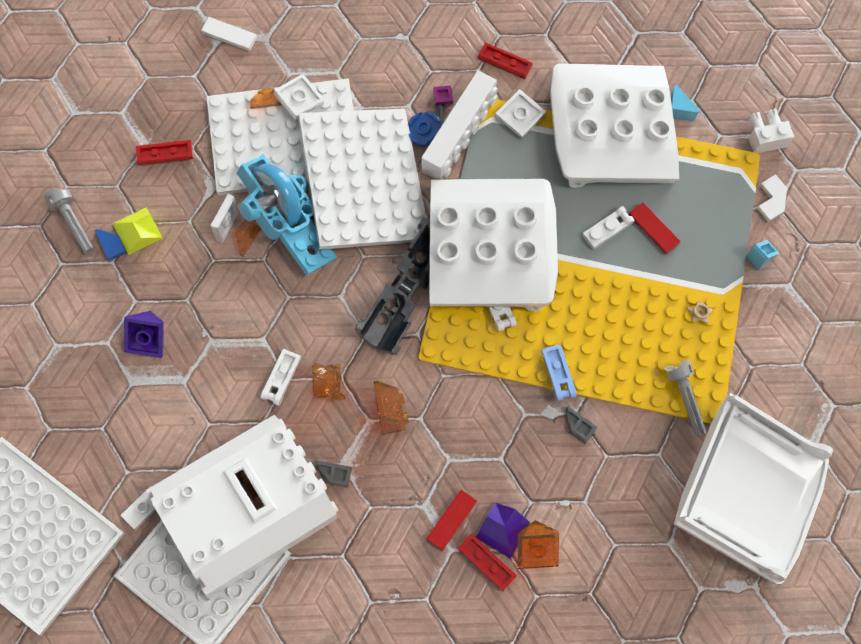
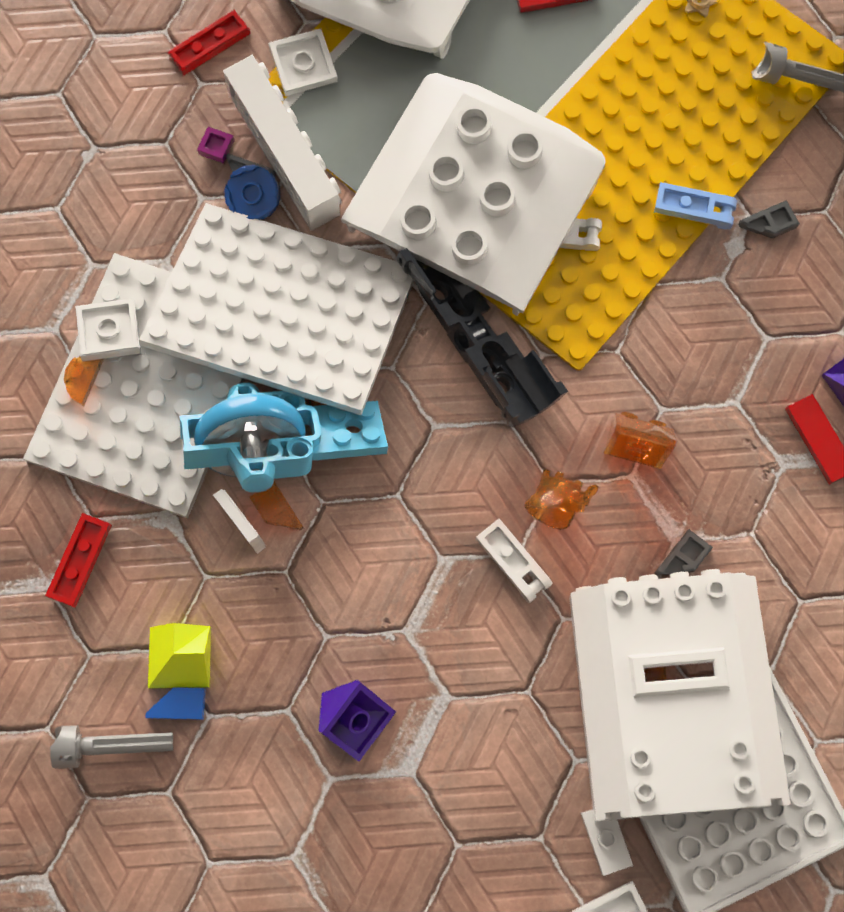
camera: 55 degrees left, 5 degrees up
white plate [582,206,635,250] -> none

